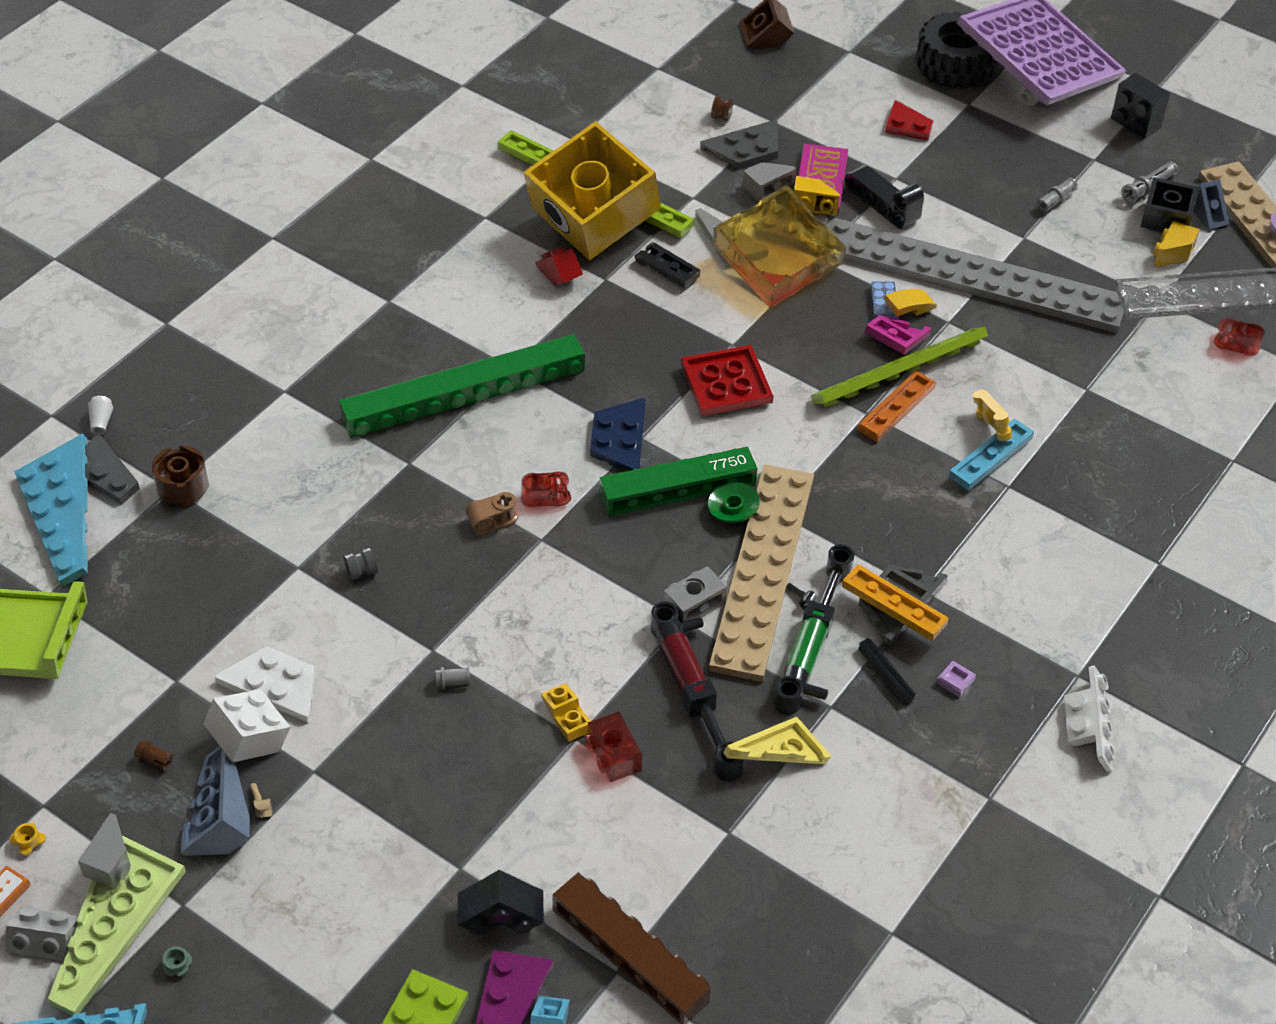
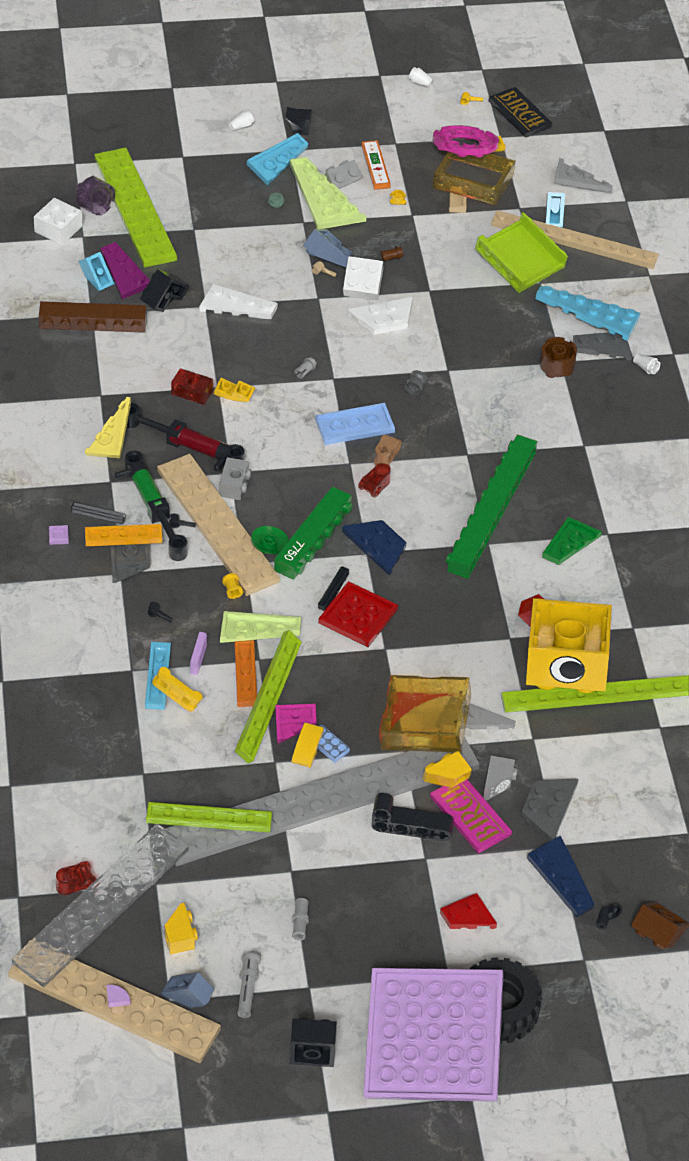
camera: 135 degrees right, 0 degrees up
light grey slope [78,813,131,889] -> none
black plate [635,242,700,289] -> none
reddish brown wheel [711,96,733,121] -> none
black brick [1140,177,1199,232] -> none
none -> lime tile [146,802,272,833]
none -> black hand [148,602,173,623]
none -> lavender tile [190,632,207,675]
none -> white wing [199,284,278,319]
none -> yellowish green wing [220,611,301,643]
none -> yellow bush [222,573,243,599]
none -> light blue tile [315,403,395,445]
none -> black axle [318,566,349,611]
none -> dark blue wing [527,835,594,917]
none -> green wing [542,517,602,565]
none -> black arm [596,904,622,930]

